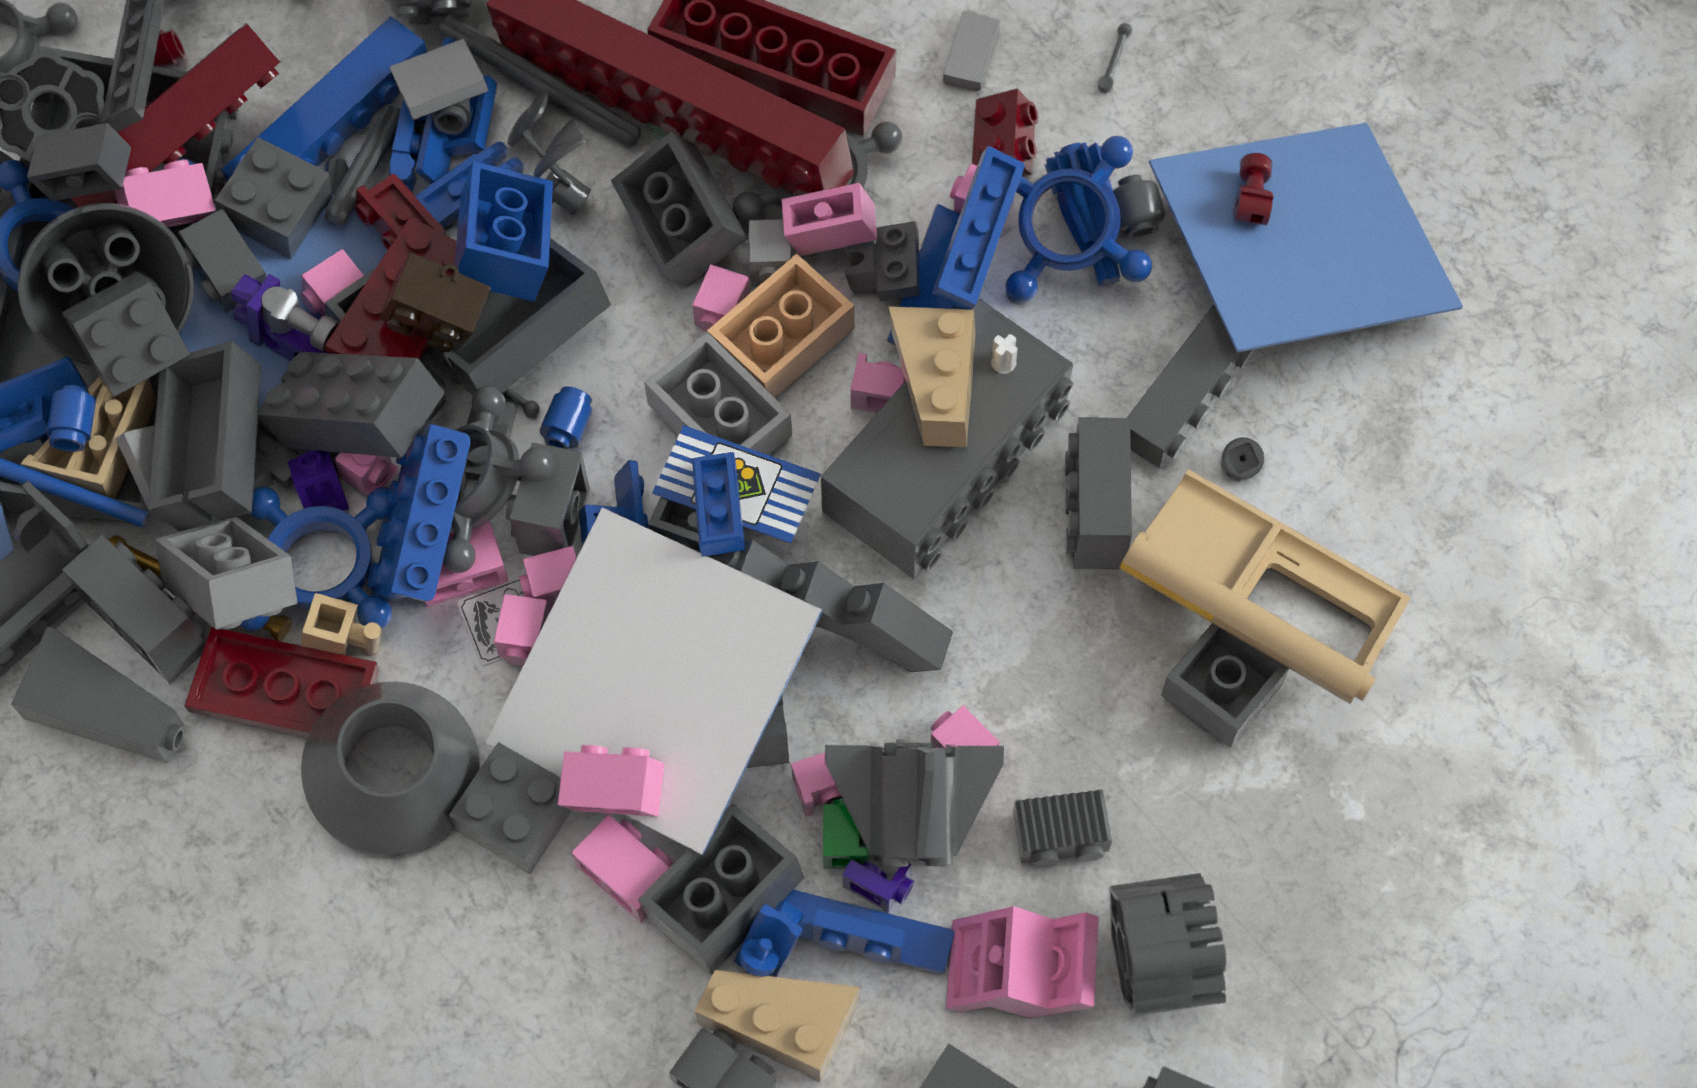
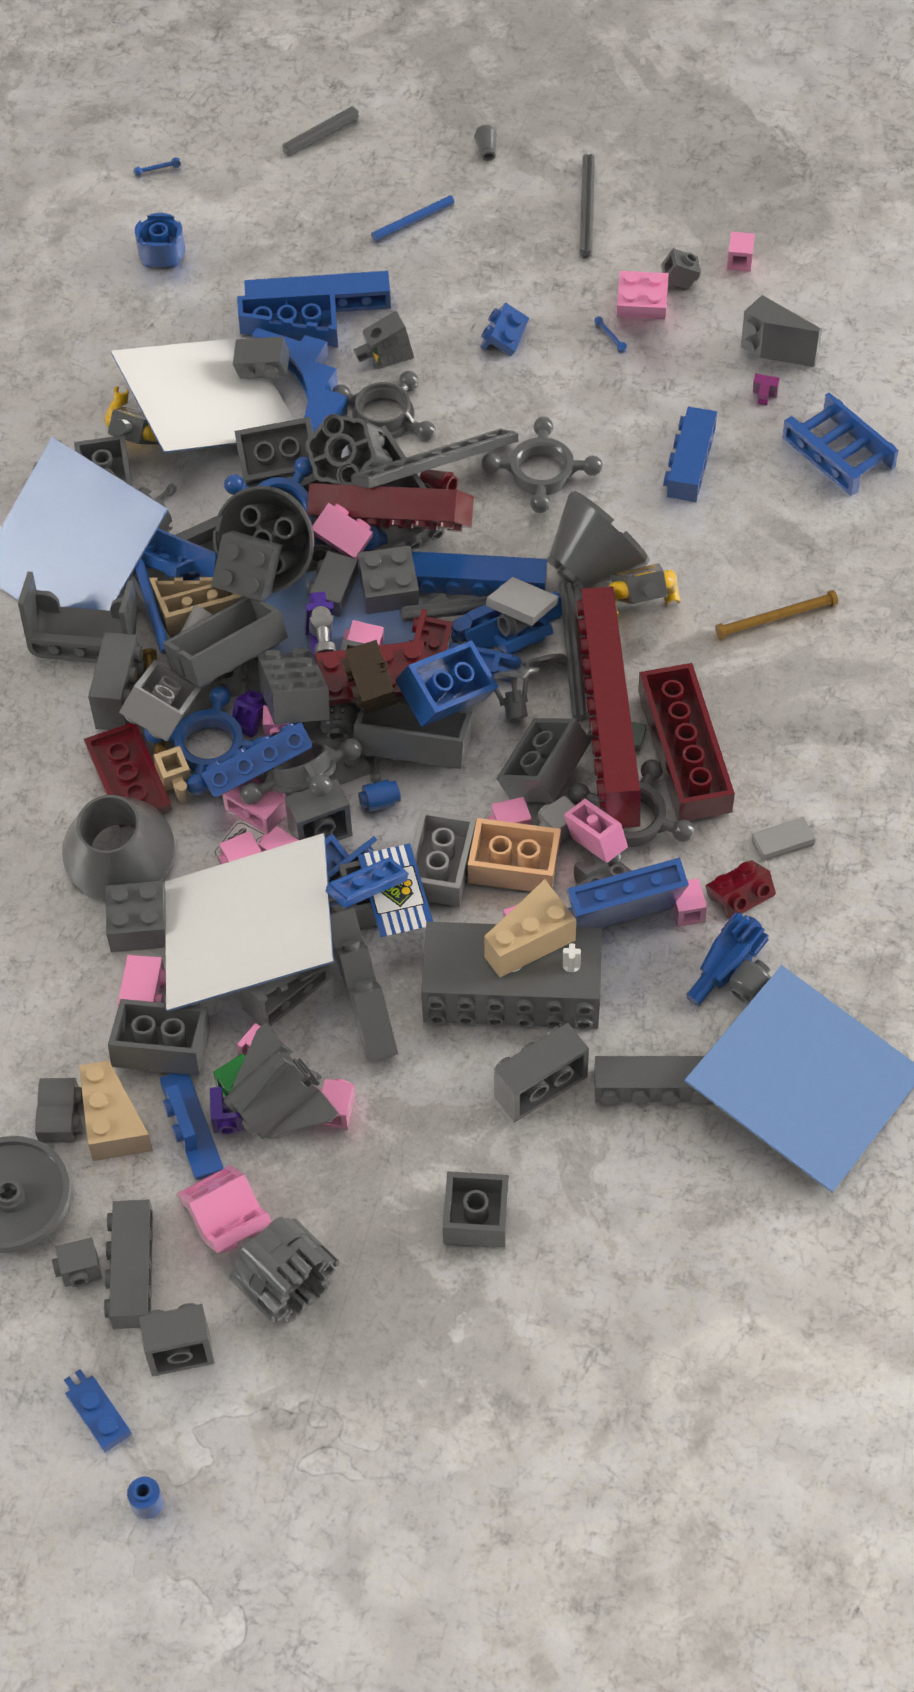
camera: 55 degrees right, 10 degrees down
dark grey slope [11,626,185,763] -> none
dark grey brick [27,123,131,201] -> none
blue brick [46,385,96,452] -> none
bright pink brick [558,745,664,817] -> none
blue hips [733,900,804,977] -> none
blue piece [1006,136,1152,303] -> none
dark grey brick [1013,789,1112,868] -> none
dark grey hinge [1098,23,1133,93] -> none
tan piece [1119,469,1411,704] -> none
dark grey tile [1221,437,1264,480] -> none
dark red leg [1233,153,1274,226] -> none

